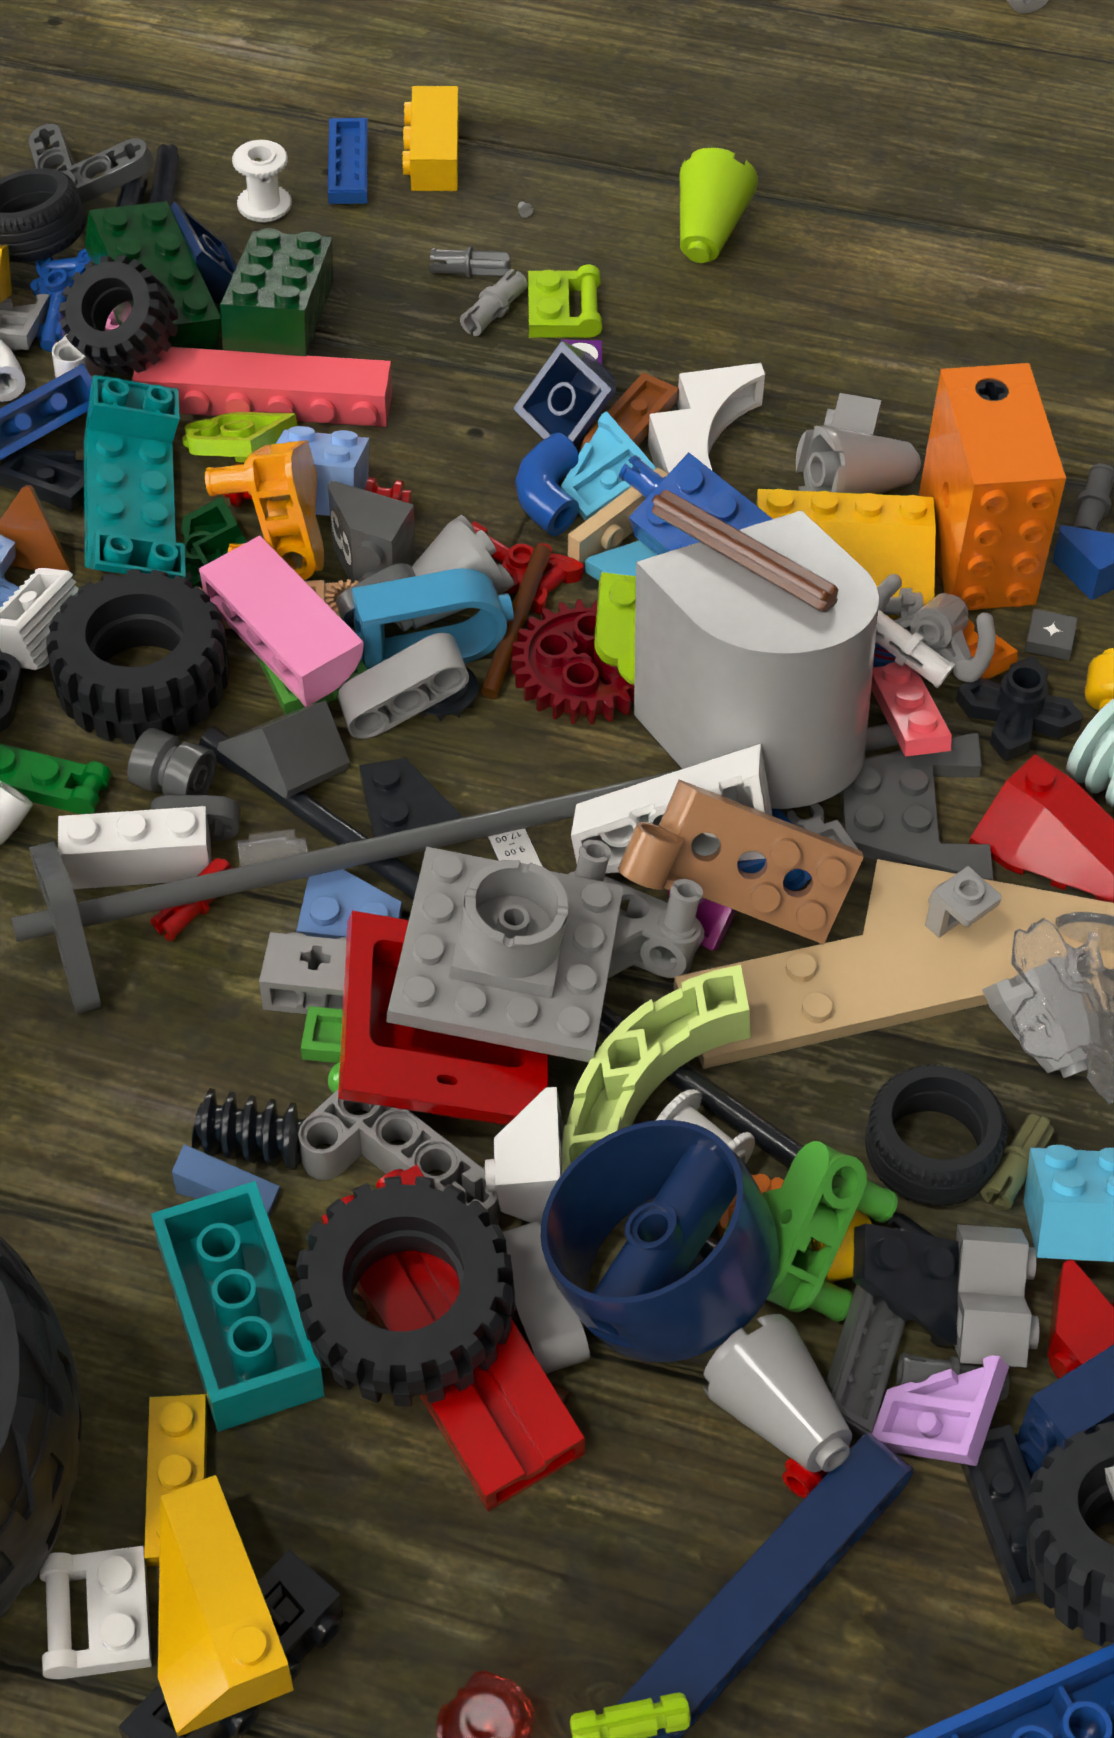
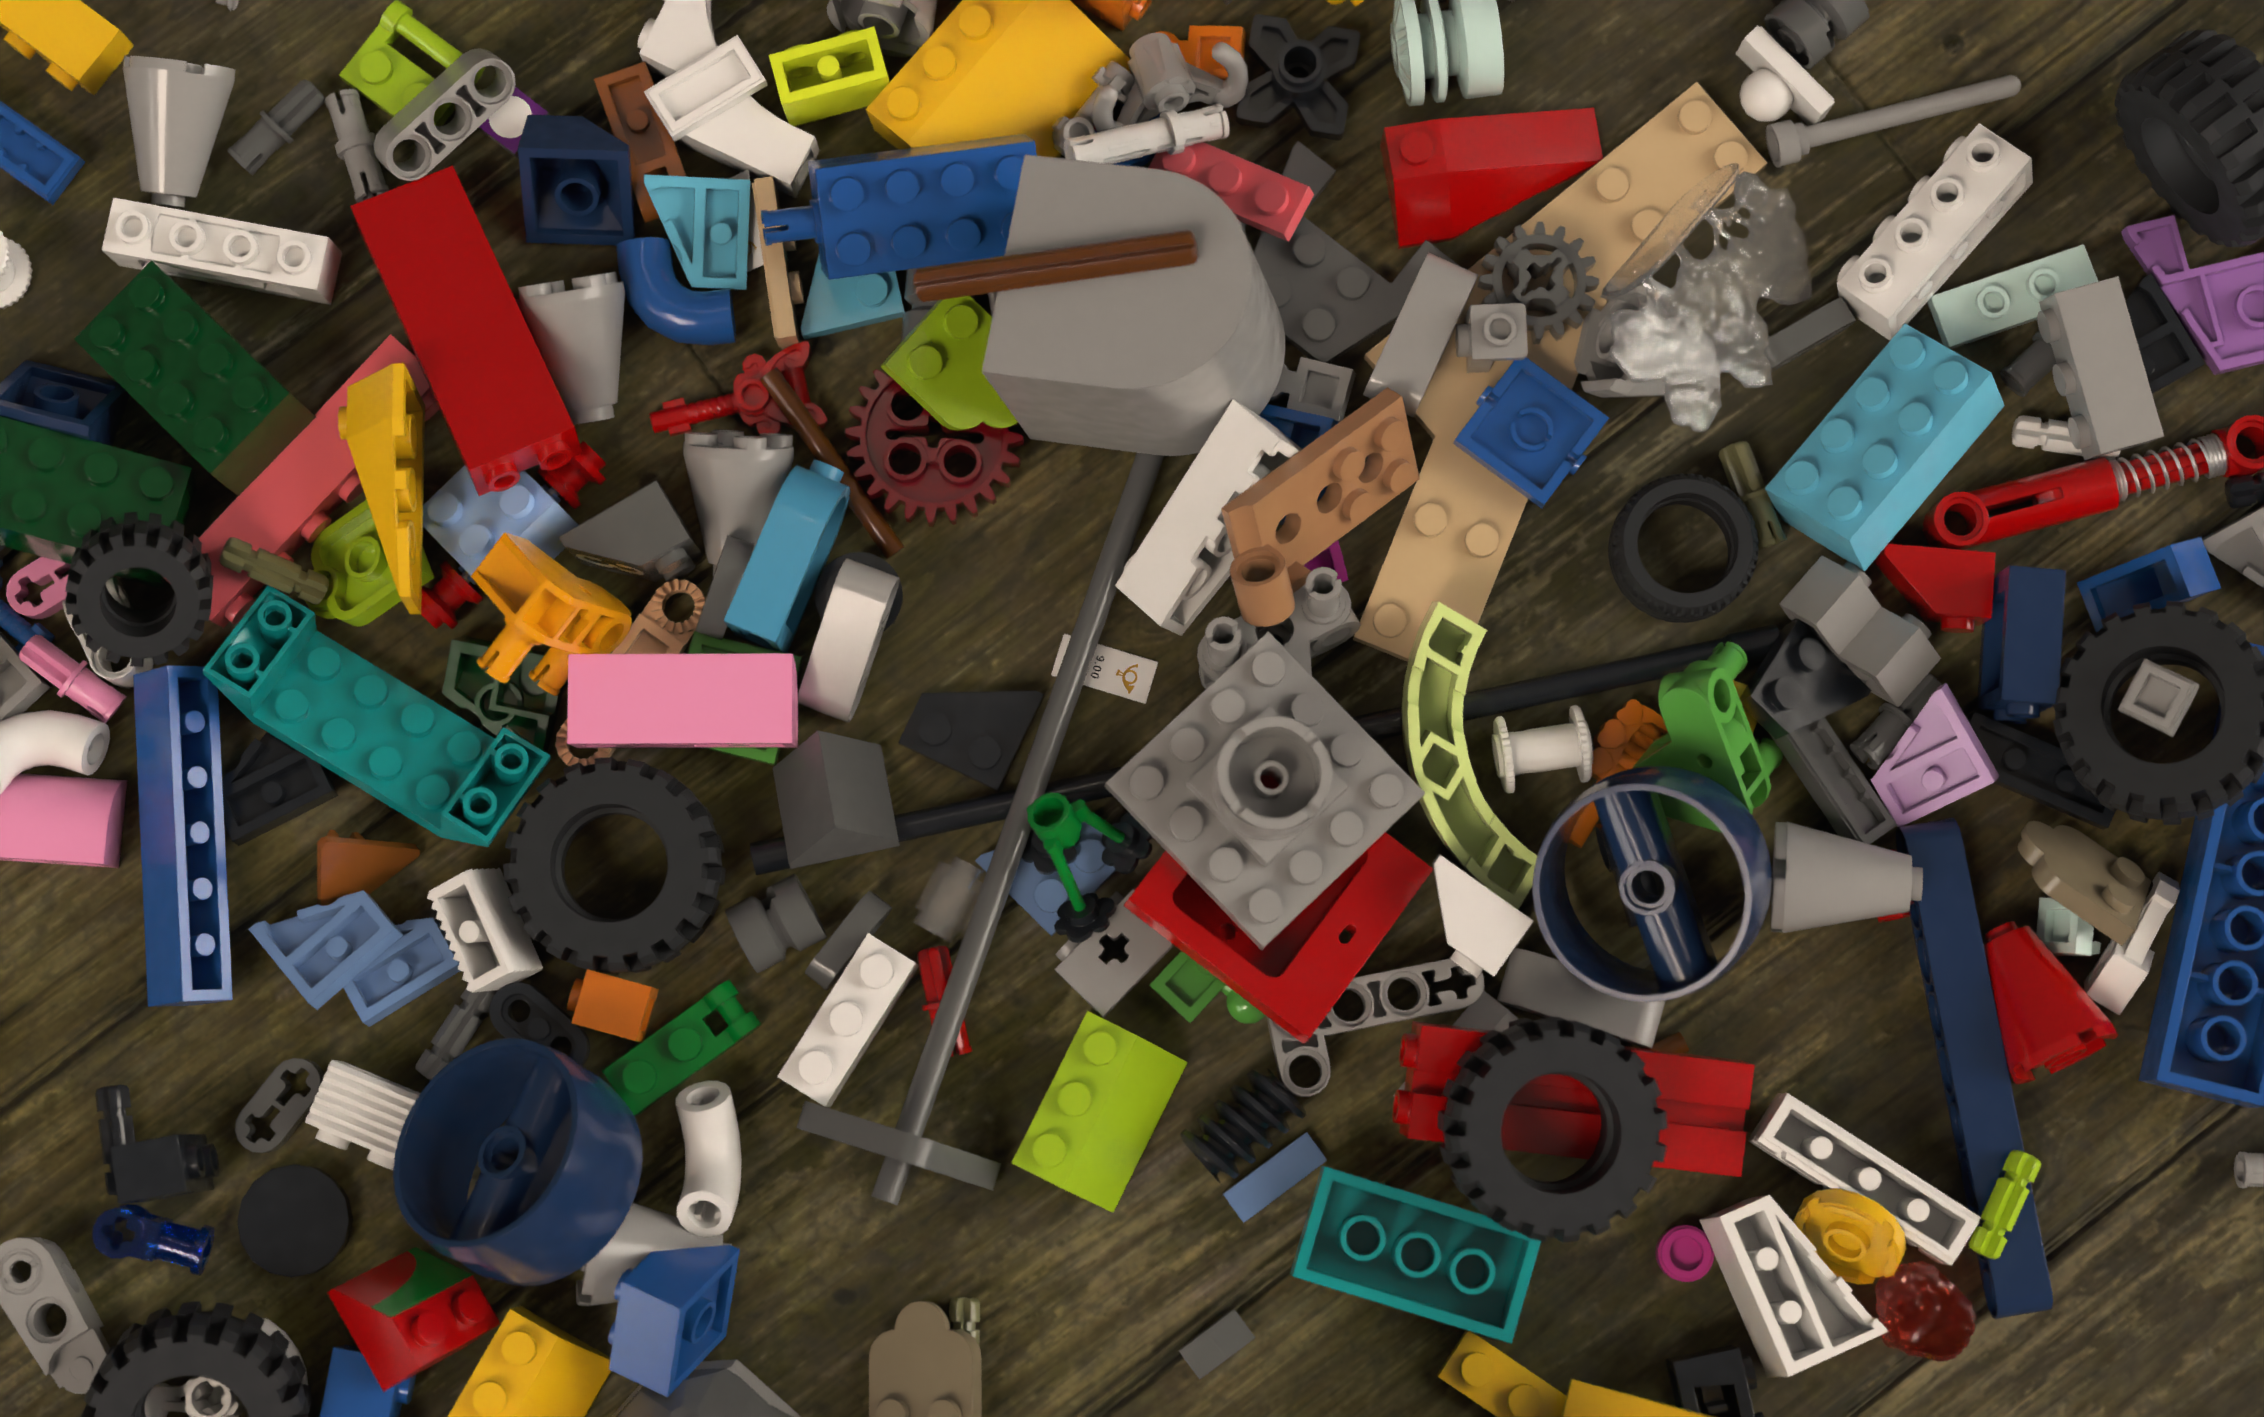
camera: 50 degrees left, 30 degrees up
none -> bright pink axle [19,634,127,724]
none -> white brick [102,198,342,305]
none -> light grey cone [123,56,235,207]
none -> olive axle [219,537,329,605]
none -> yellow wedge [338,363,425,615]
none -> red brick [350,165,583,496]
none -> light grey beam [374,48,516,181]
none -> light grey cone [515,272,625,424]
none -> orange brick [567,969,659,1042]
none -> white tile [644,35,768,142]
none -> neon yellow brick [769,26,890,126]
none -> lime slope [1012,1011,1188,1213]
none -> plant [1022,792,1152,943]
none -> dark grey piece [1179,1309,1255,1380]
none -> light grey beam [1363,252,1478,417]
none -> blue plate [1453,357,1609,509]
none -> dark grey gear [1478,222,1599,344]
none -> dark pink tile [1656,1225,1714,1282]
none -> white wedge [1699,1195,1889,1377]
none -> white brick [1748,1093,1981,1266]
none -> yellow tile [1793,1189,1906,1285]
none -> red cone [1984,921,2118,1084]
none -> dark tan plate [2018,821,2151,946]
none -> light aqua tile [2036,898,2101,956]
none -> white piece [2084,872,2180,1015]

